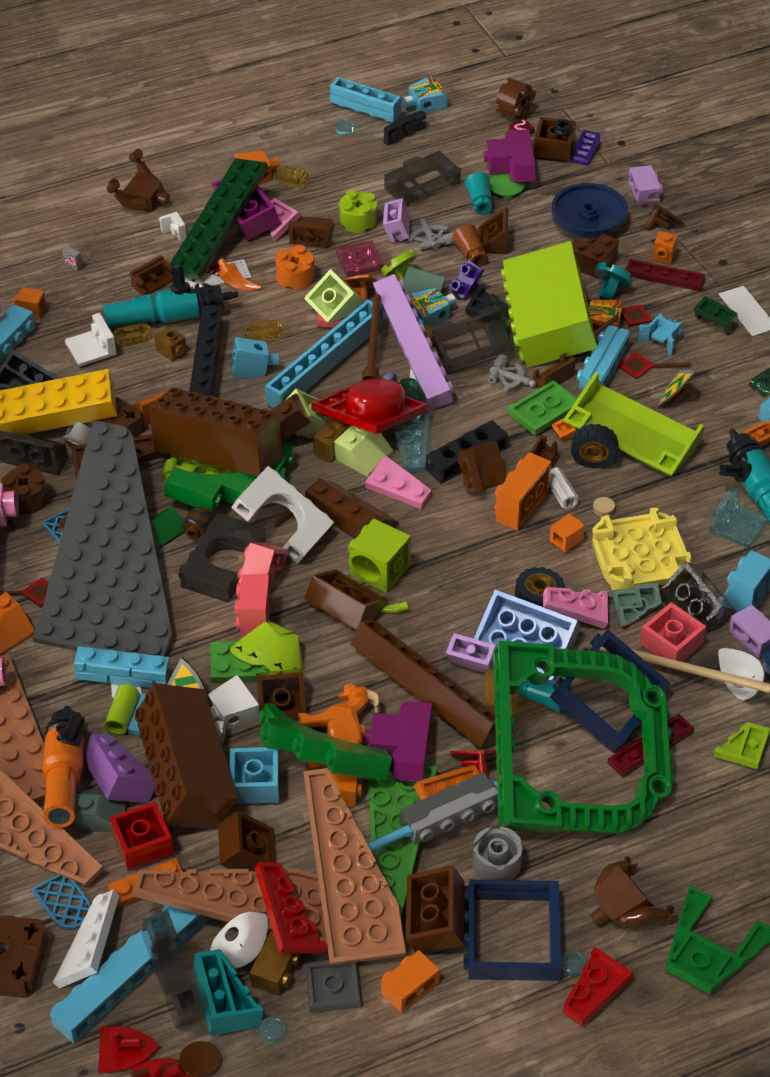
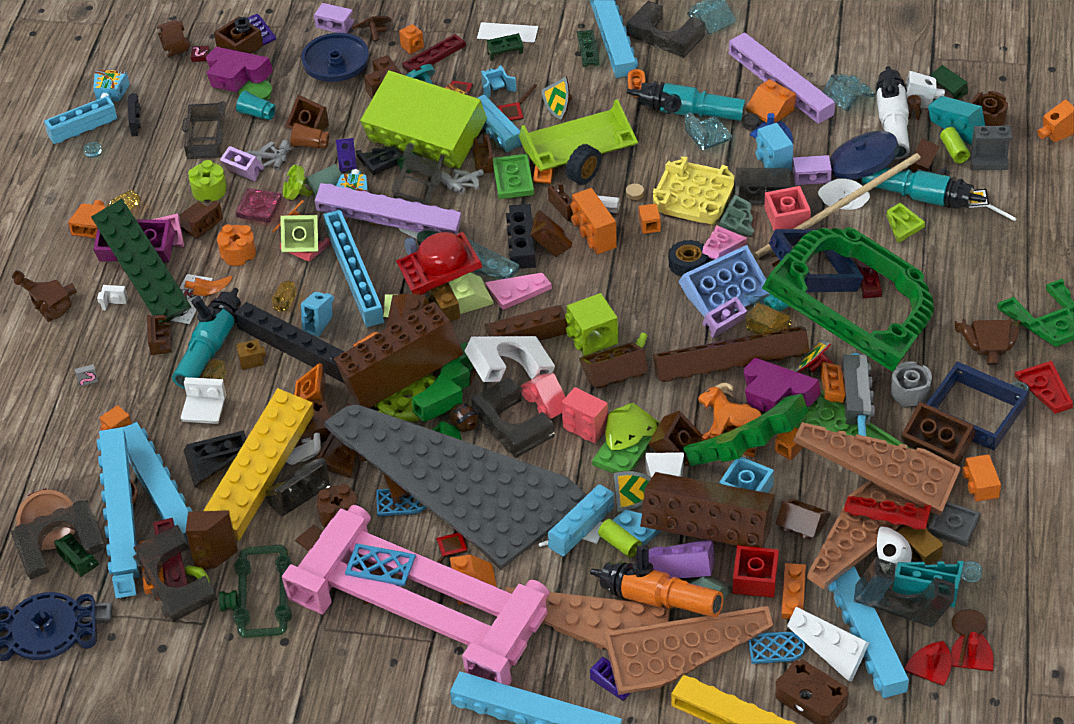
camera: 55 degrees left, 0 degrees up
reddish brown piece [362,294,381,381] -> none

